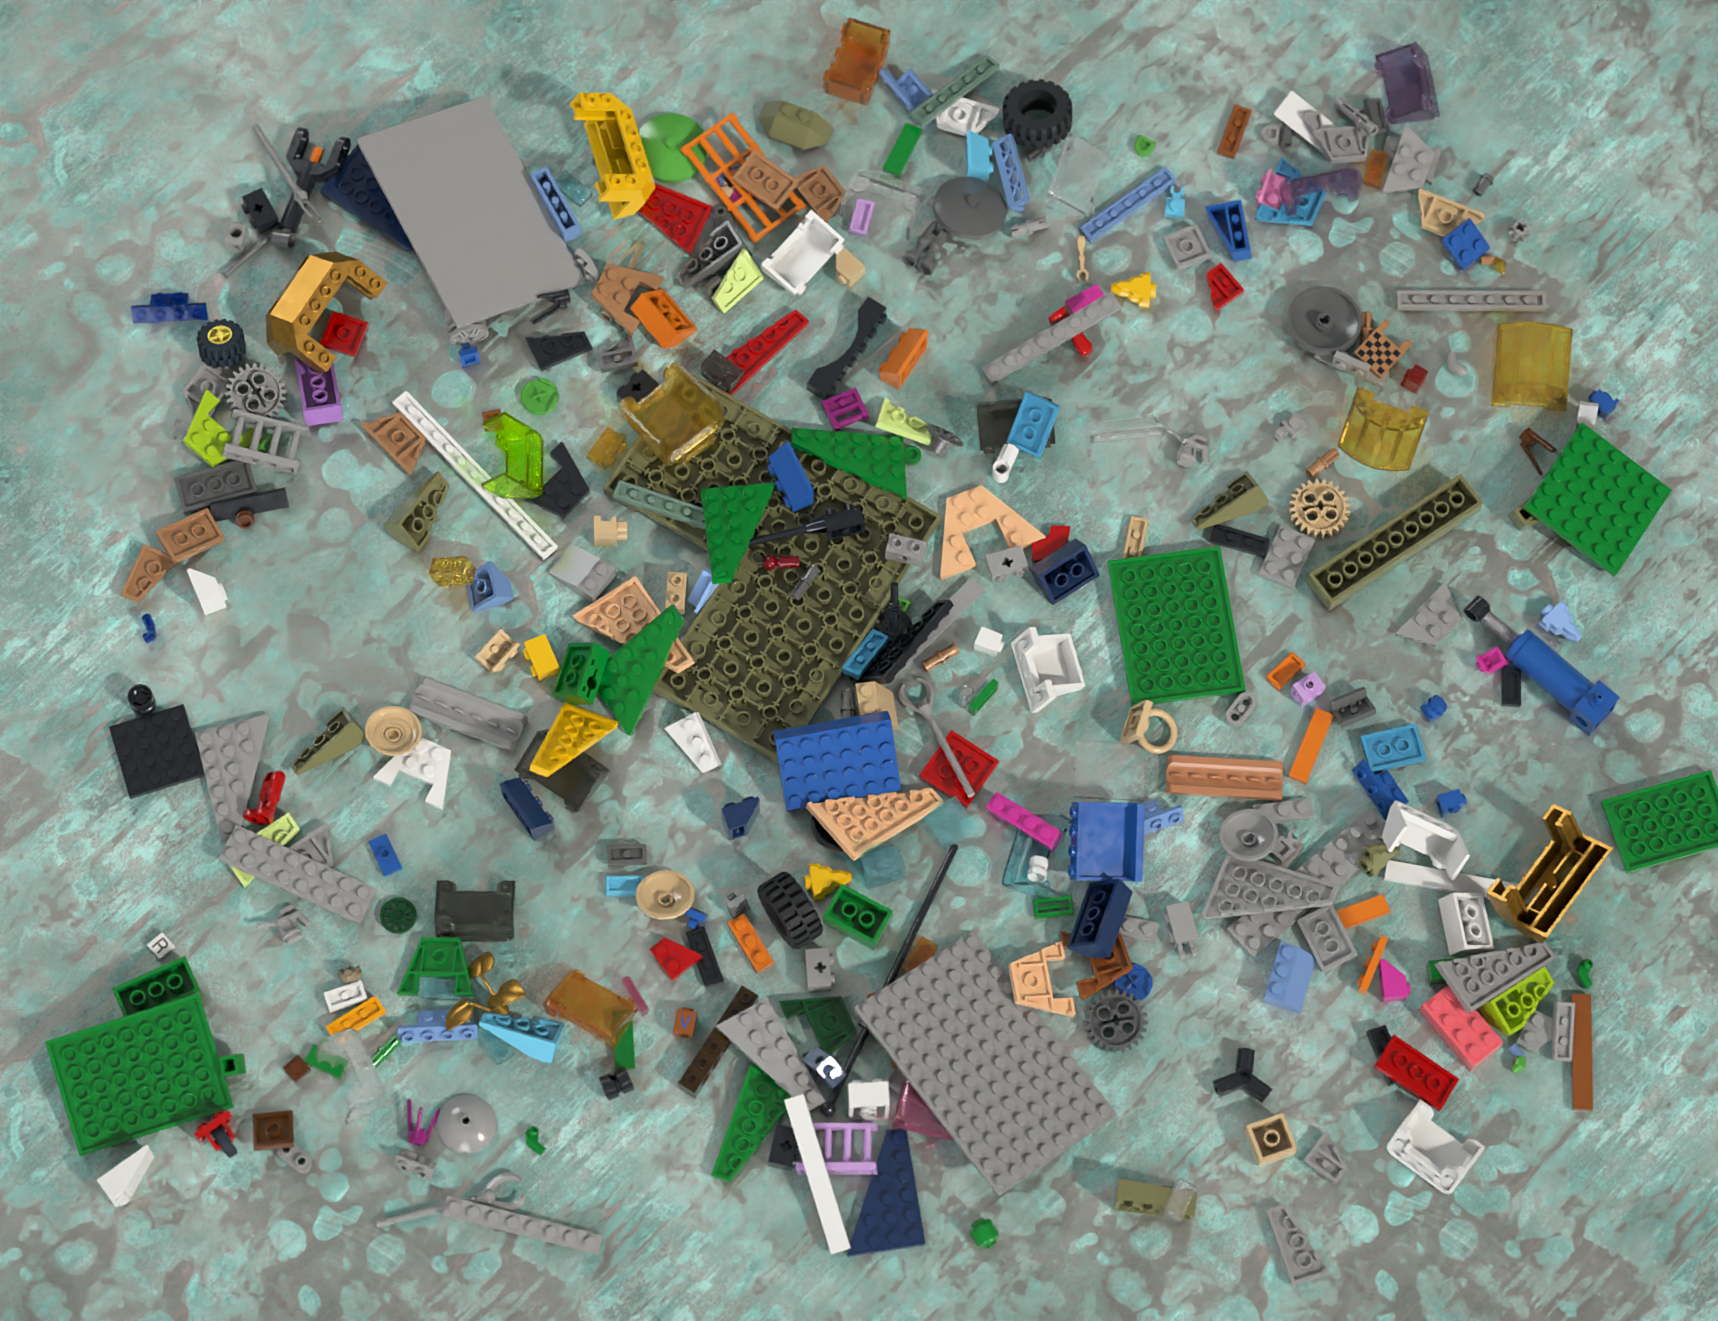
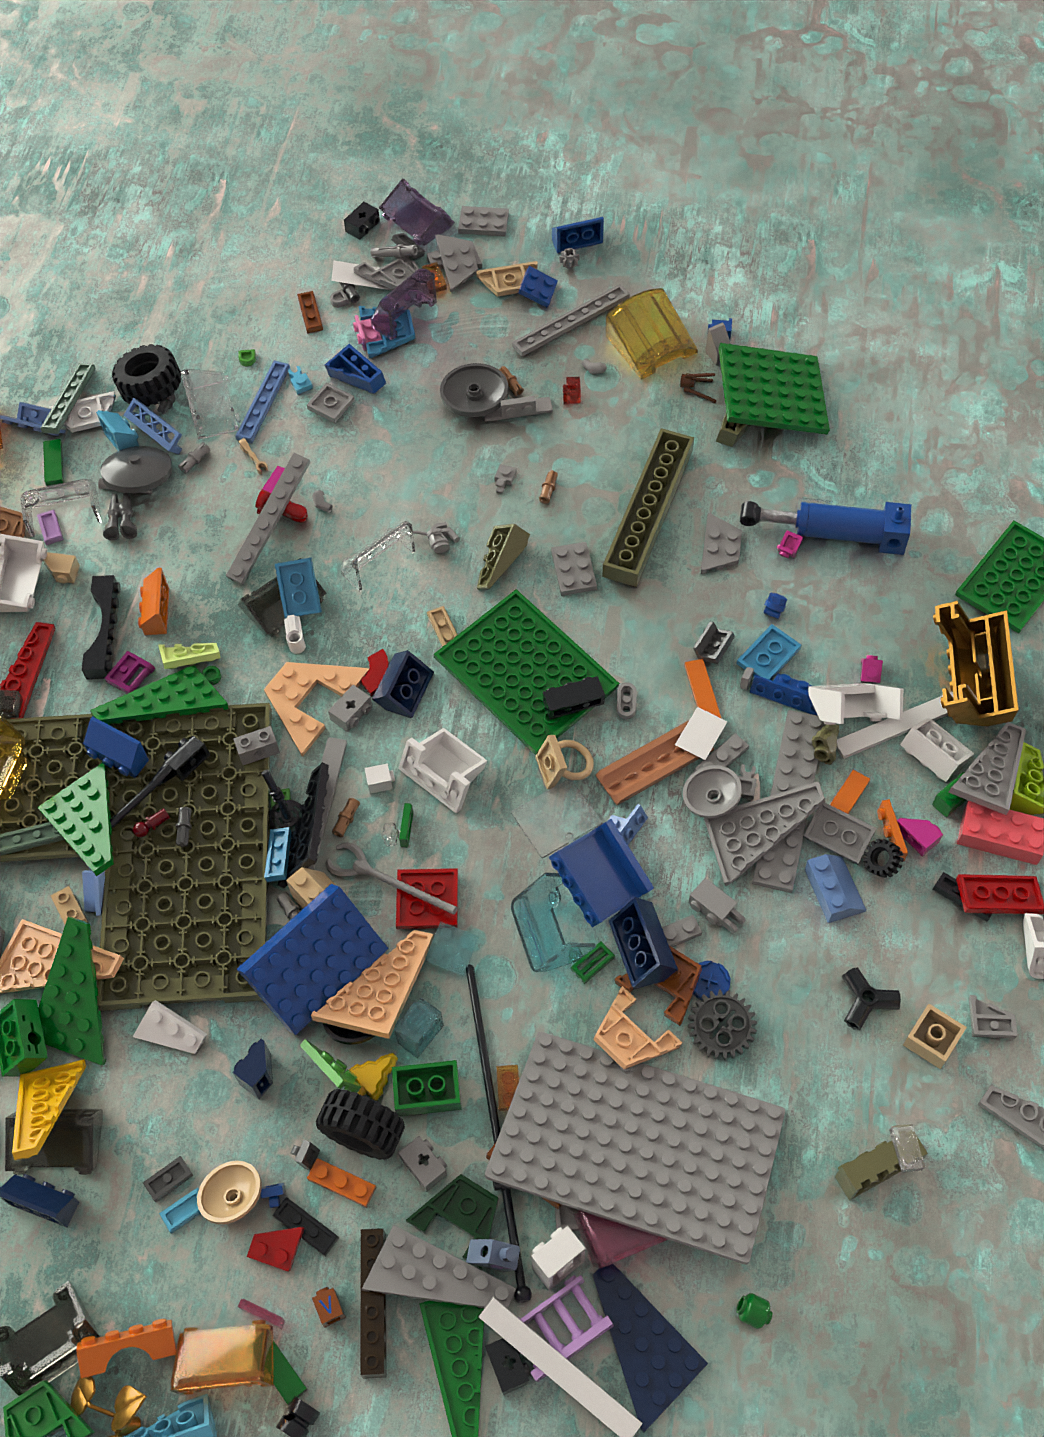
camera: 30 degrees left, 10 degrees down
flat silver wheel [926,425,963,455] -> none
dark pink arch [986,791,1064,852] -> none
white wheel [1027,856,1049,883] -> none
yellow rock [1111,272,1156,308] -> none
red wing [1206,263,1244,312] -> none
black tile [1210,524,1270,558] -> none
orange tile [1265,651,1306,692] -> none
tan gear [1289,478,1351,539] -> none
lavender head [1290,671,1326,707] -> none
clear yellow windscreen [1338,387,1430,471] -> none
medium nougat flag [1353,319,1412,379] -> none
blue brick [1435,789,1467,819] -> none
dark grey pin [1472,173,1494,197] -> none
arm [1480,255,1507,272] -> none
black tile [1501,668,1521,707] -> none
light blue rock [1537,600,1581,643] -> none
none -> orange arch [76,1319,177,1378]
none -> bright green wing [300,1039,362,1093]
none -> light grey arm [312,490,333,513]
none -> black brick [344,201,380,240]
none -> light grey plate [458,206,509,236]
none -> black brick [543,676,605,720]
none -> blue slope [552,217,604,253]
none -> white sticker [675,707,727,760]
none -> light grey tile [740,667,754,690]
none -> dark pink bracket [860,655,883,683]
none -> black tyre [863,839,904,878]

